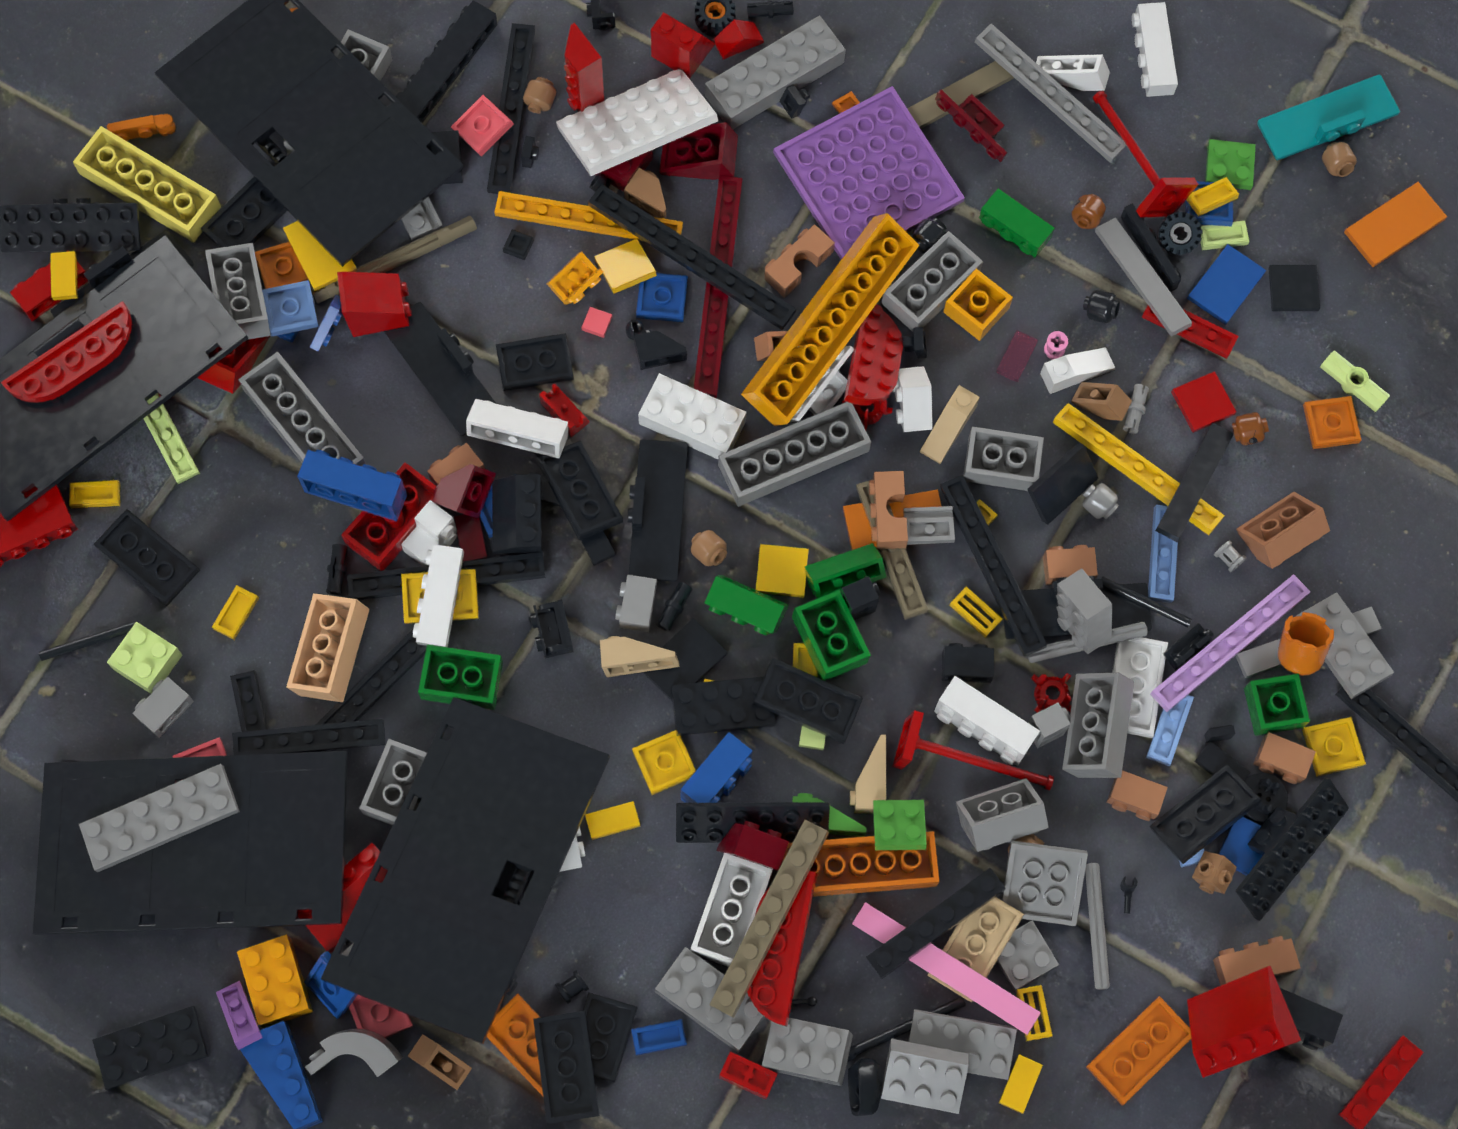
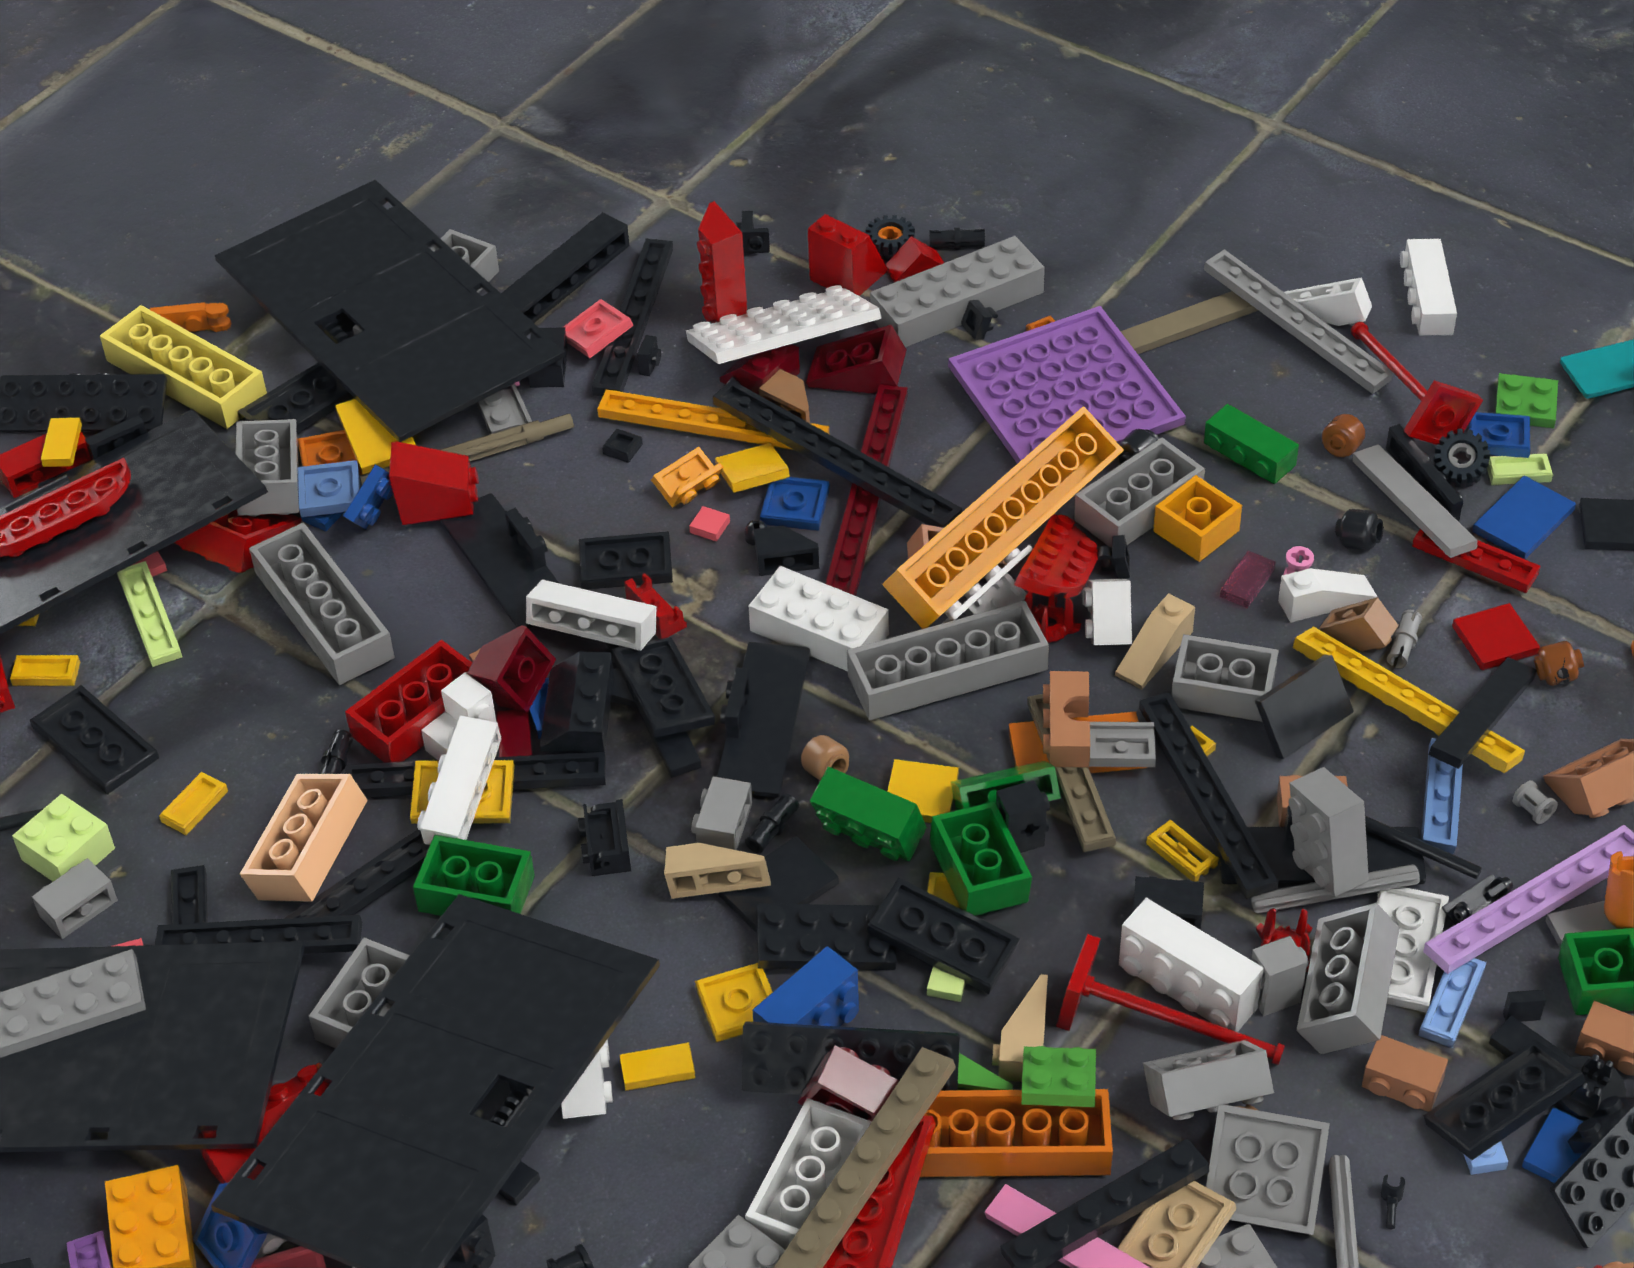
camera: 10 degrees right, 25 degrees down
blue brick [297,450,407,521] -> none
medium nougat head [523,77,556,114] -> none
nougat arch [764,224,835,298] -> none
dark red bracket [935,89,1007,162] -> none
light grey head [1082,483,1119,519] -> none
yellow tile [1186,177,1239,216] -> none
medium nougat brick [1192,851,1237,894] -> none

